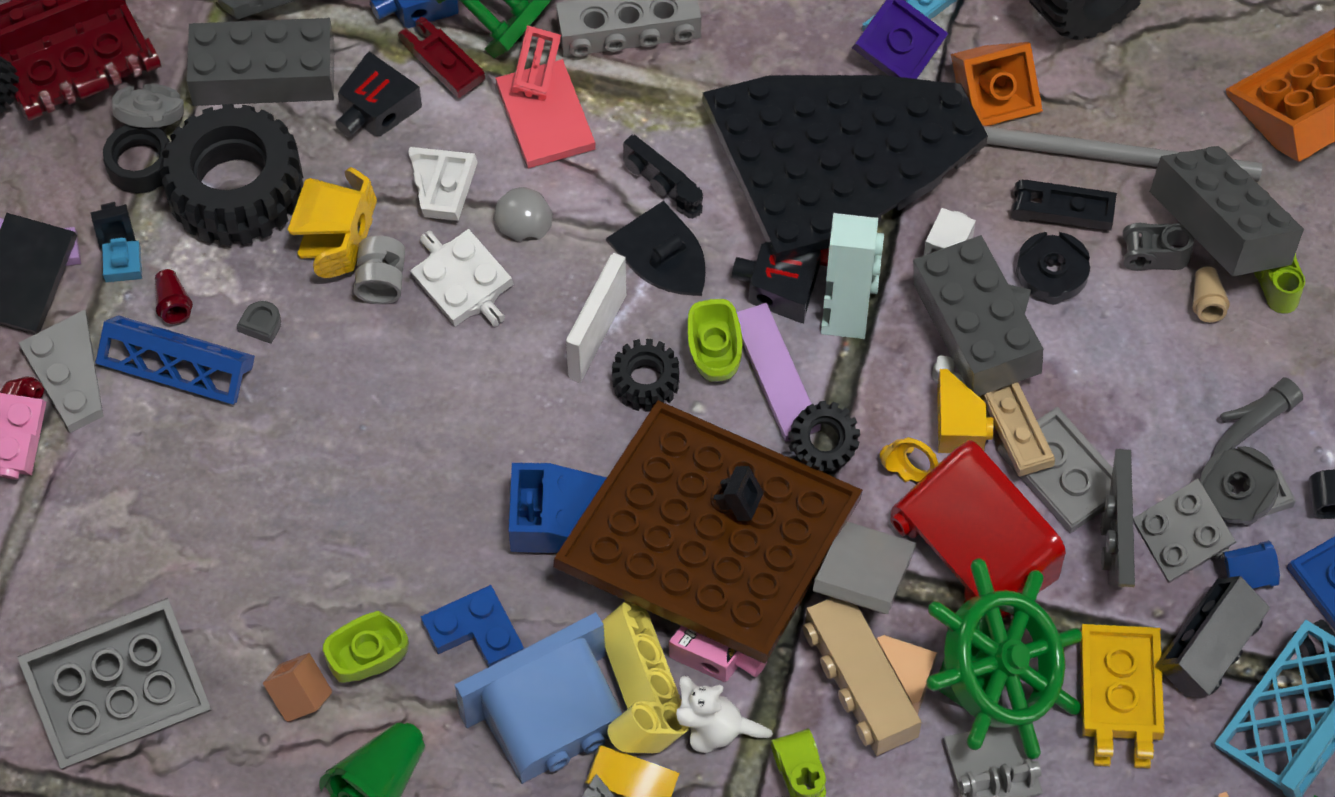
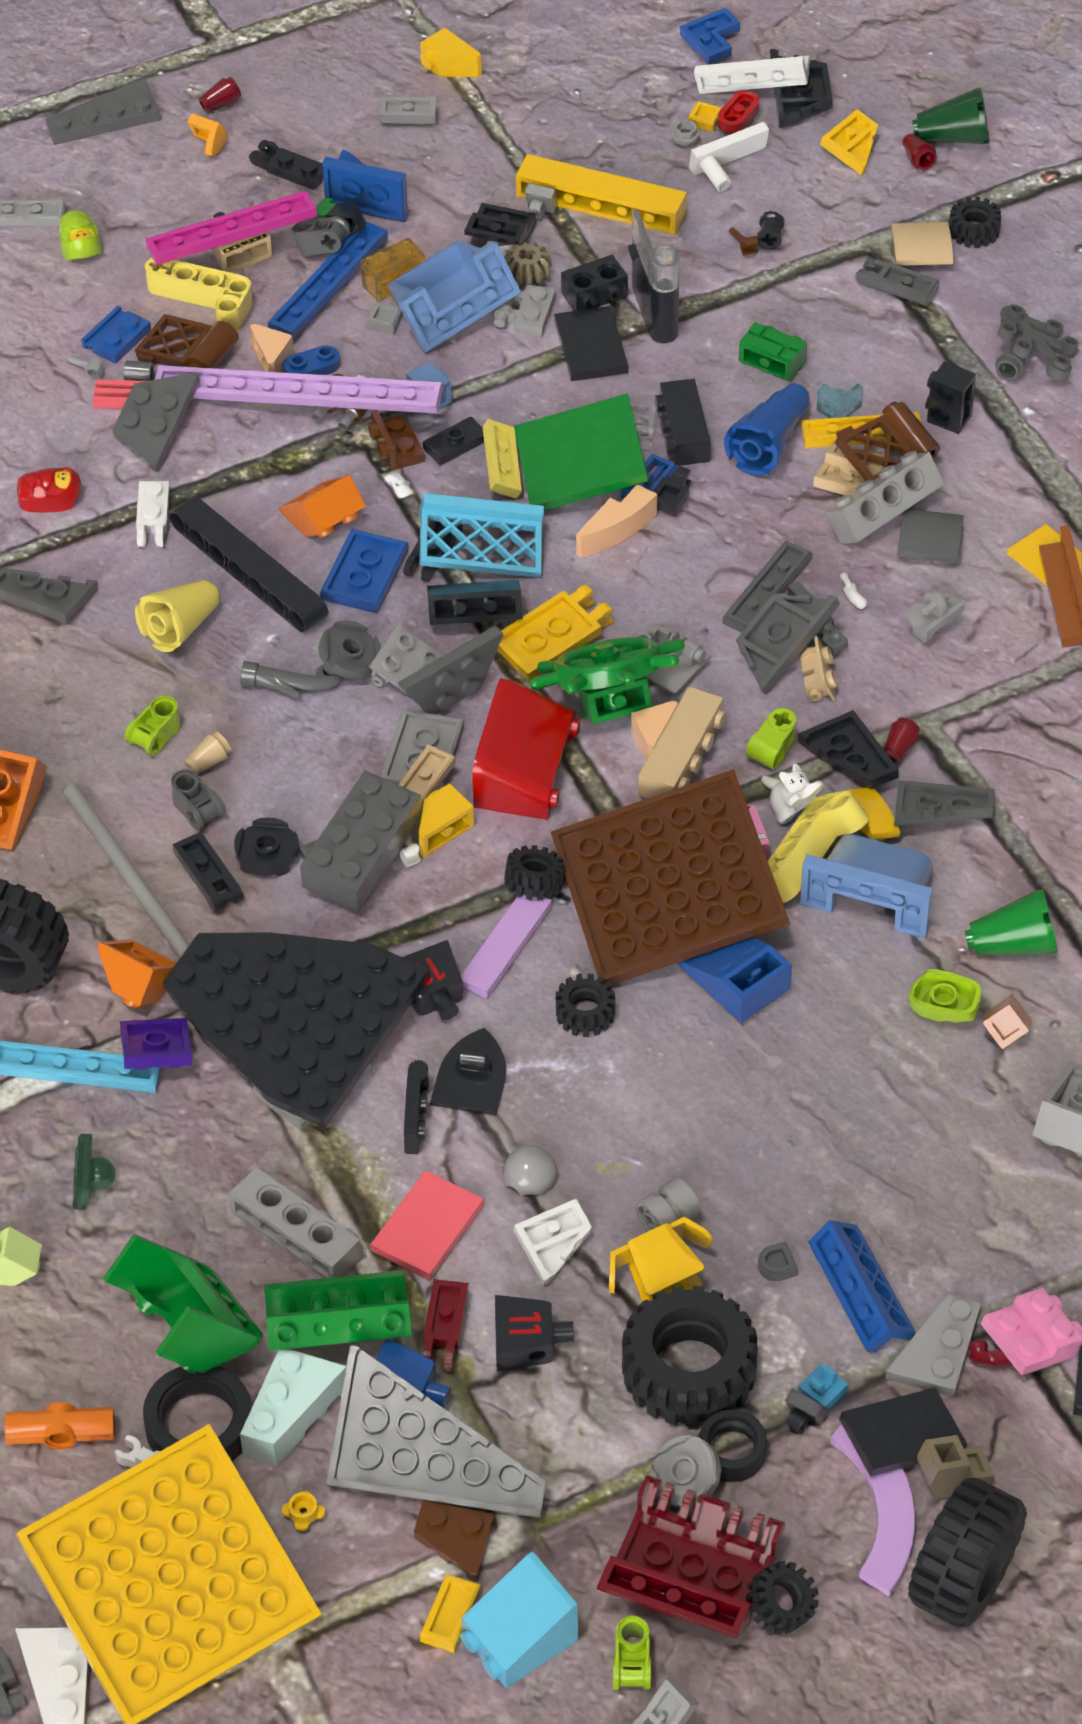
camera: 130 degrees left, 10 degrees down
dark red cone [155,269,193,324] -> none
dark grey brick [187,18,334,106] -> none
white plate [410,229,514,327] -> none
blue plate [420,585,525,667] -> none
coral tile [511,25,561,101] -> none
white tile [566,253,626,383] -> none
lime piece [688,299,743,382] -> none
black tile [713,466,764,521] -> none
light grey tile [813,522,916,614] -> none
light aqua wedge [821,213,884,339] -> none
yellow piece [880,437,939,482] -> none
white brick [924,208,976,255] -> none
dark grey brick [1150,146,1304,276] -> none
blue tile [1223,540,1280,589] -> none

